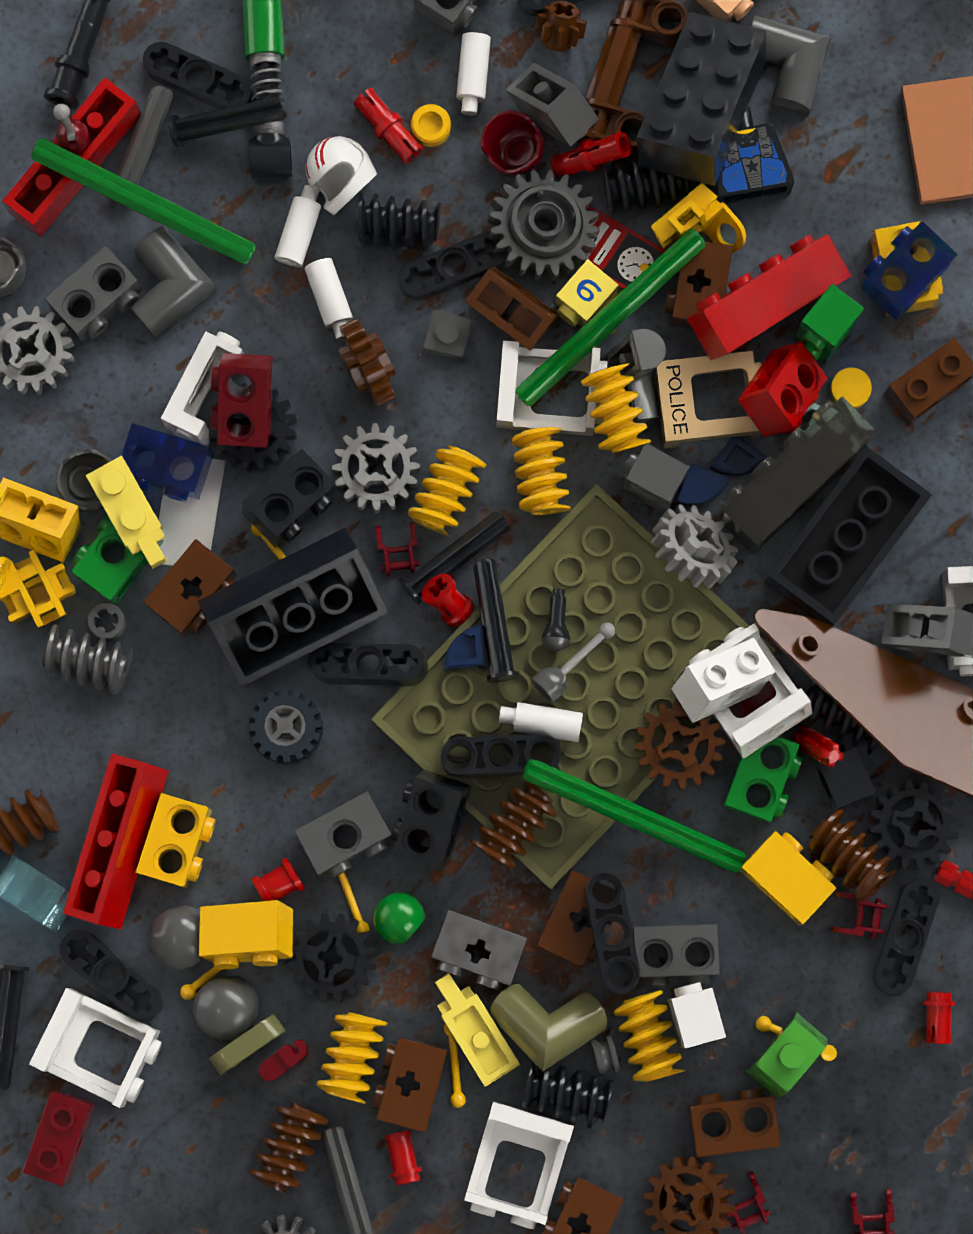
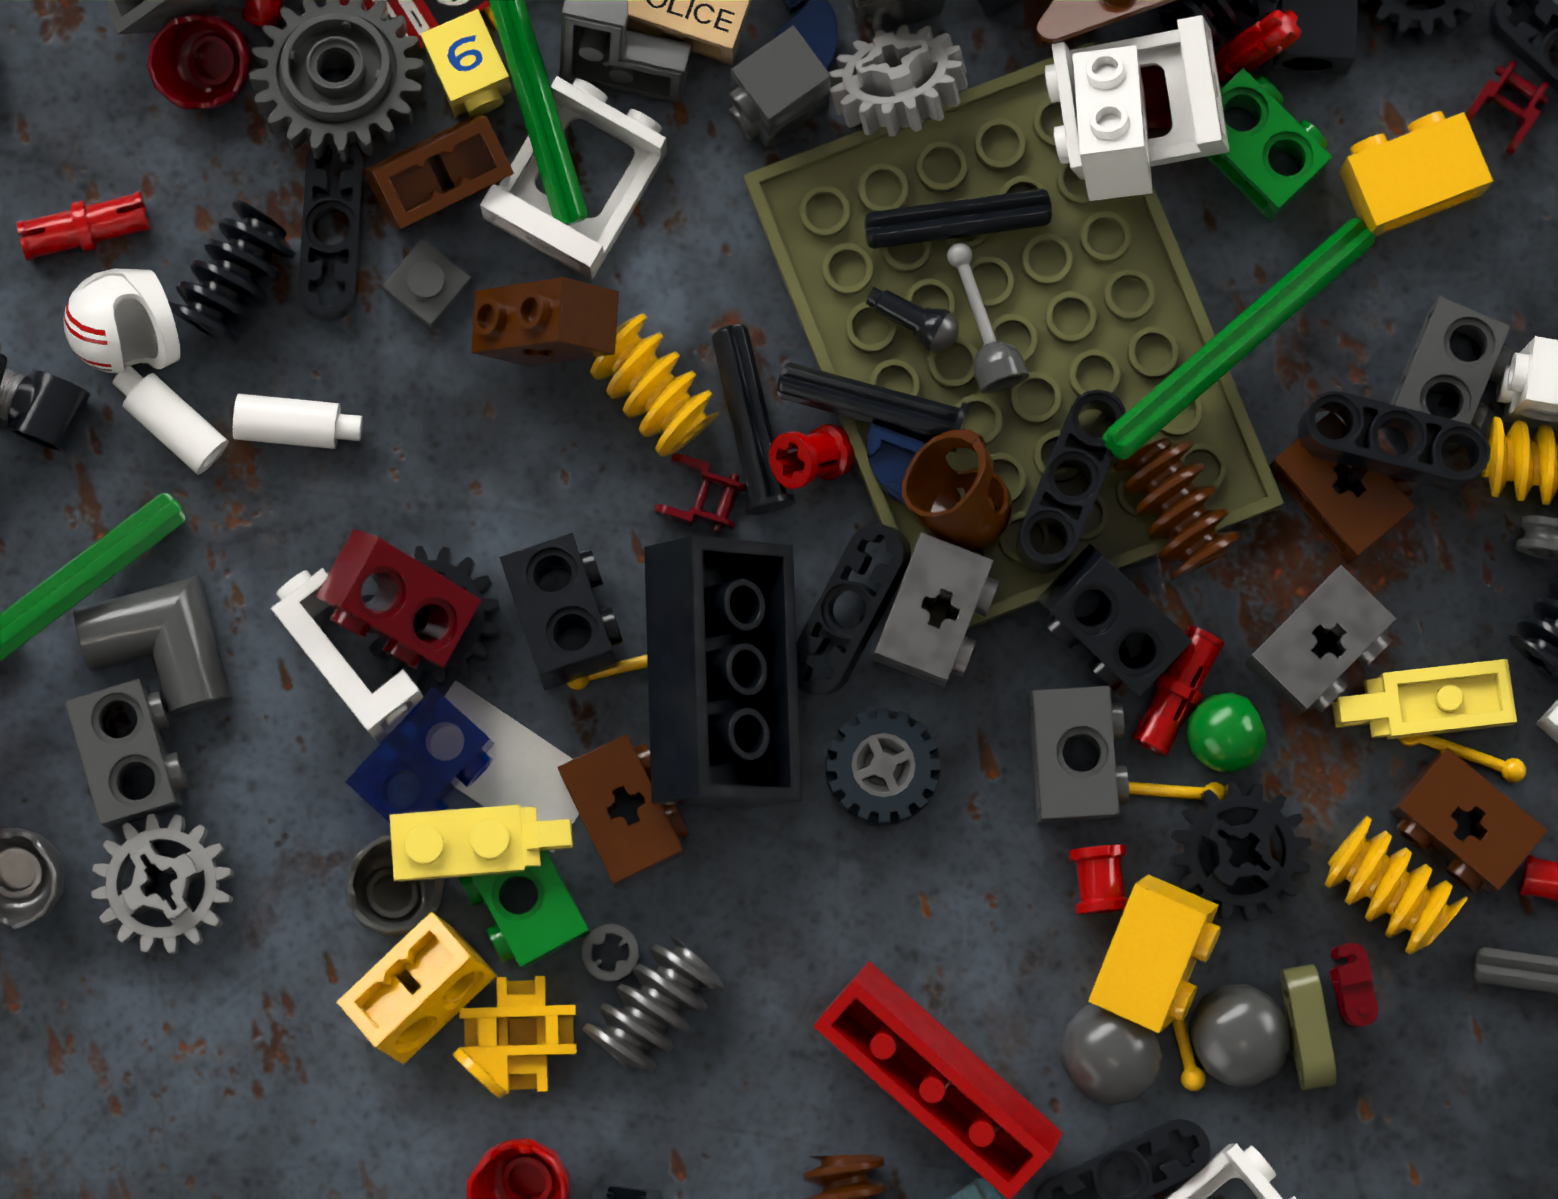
camera: 70 degrees left, 0 degrees up
yellow brick [136,793,216,889] -> none
reddish brown piece [248,1100,329,1195] -> none
light grey gear [332,423,420,513] -> none
reddish brown gear [338,318,396,406] -> none
yellow tile [411,104,451,147] -> none
white cylinder [456,32,491,116] -> none
olive brick [490,984,607,1072] -> none
white cylinder [499,702,583,742] -> none
yellow piece [512,427,571,515] -> none
yellow piece [581,363,651,453] -> none
reddish brown gear [634,699,725,790] -> none
reddish brown piece [809,808,897,901] -> none
none -> reddish brown brick [471,277,619,366]
none -> black axle [864,189,1052,249]
none -> flat silver brick [873,532,999,687]
none -> reddish brown helmet [902,429,1012,552]
none -> red pin [1131,625,1225,757]

